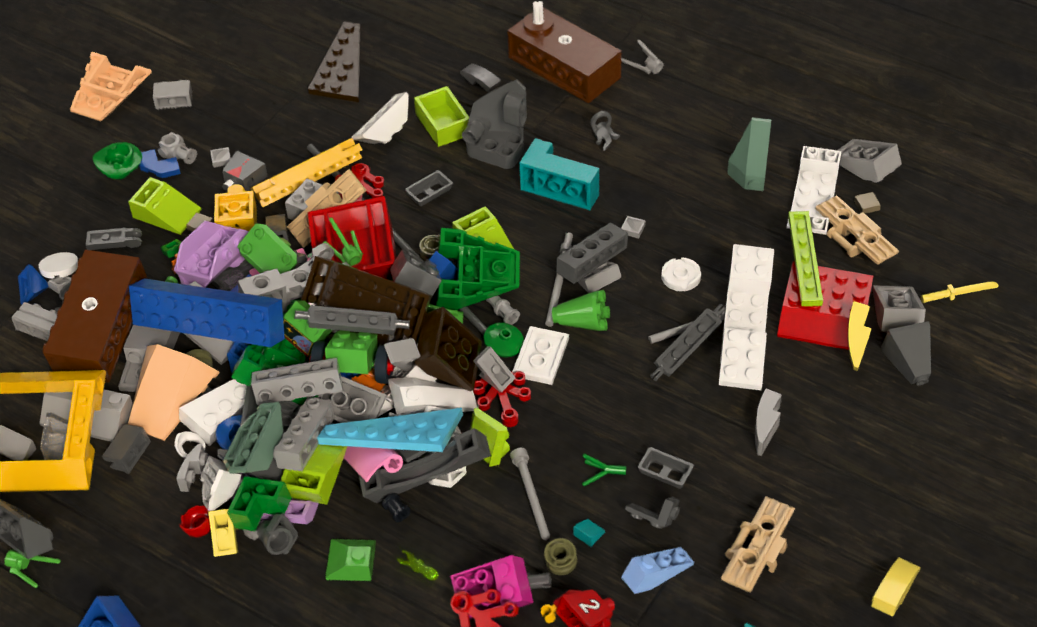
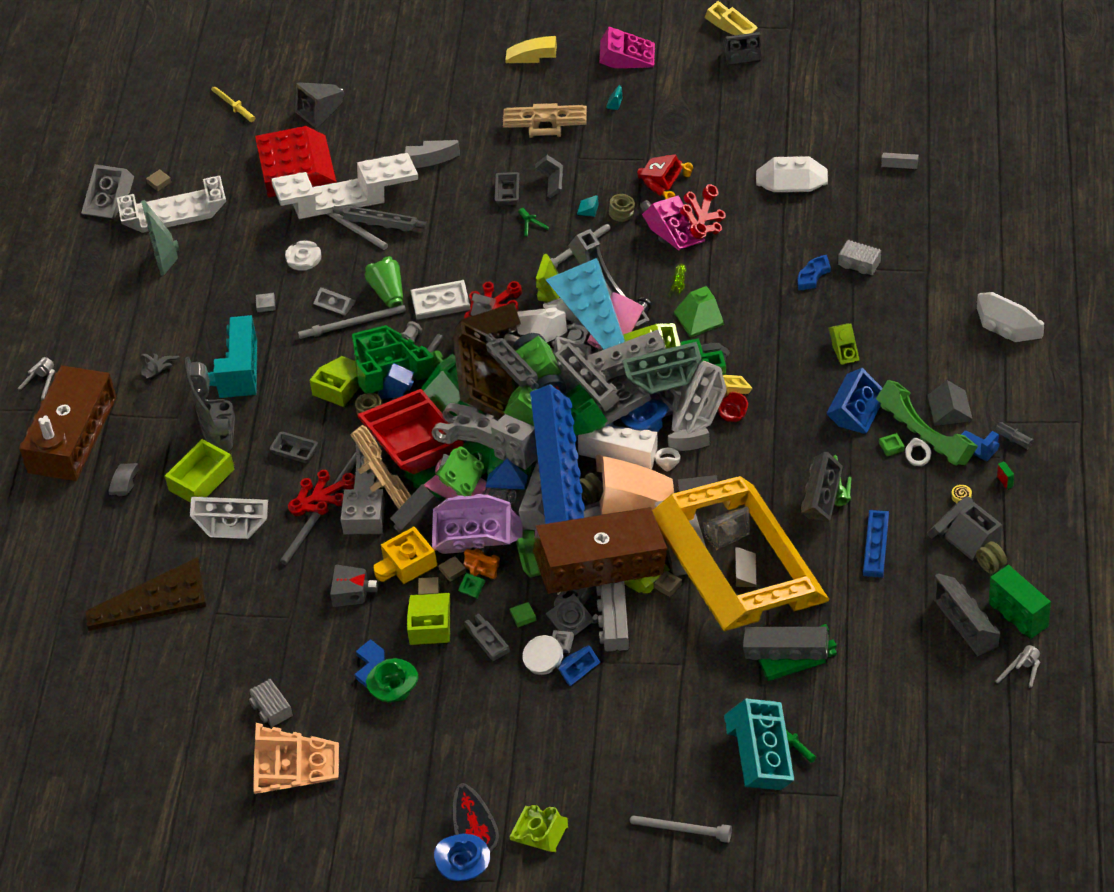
camera: 115 degrees left, 0 degrees up
light grey connector [158,132,197,164] -> none
light grey tile [210,147,231,167] -> none
yellow slope [250,138,362,207] -> none
bright green plant [323,218,363,266] -> none
light grey slope [384,338,420,371] -> none
dark grey brick [390,249,442,297] -> none
green dish [483,323,524,357] -> none
dark grey brick [556,222,628,284] -> none
light blue slope [621,547,694,594] -> none
lime plate [788,211,823,306] -> none
tan piece [815,195,899,265] -> none
light yellow slope [848,301,871,371] -> none
light grey slope [872,285,926,333] -> none

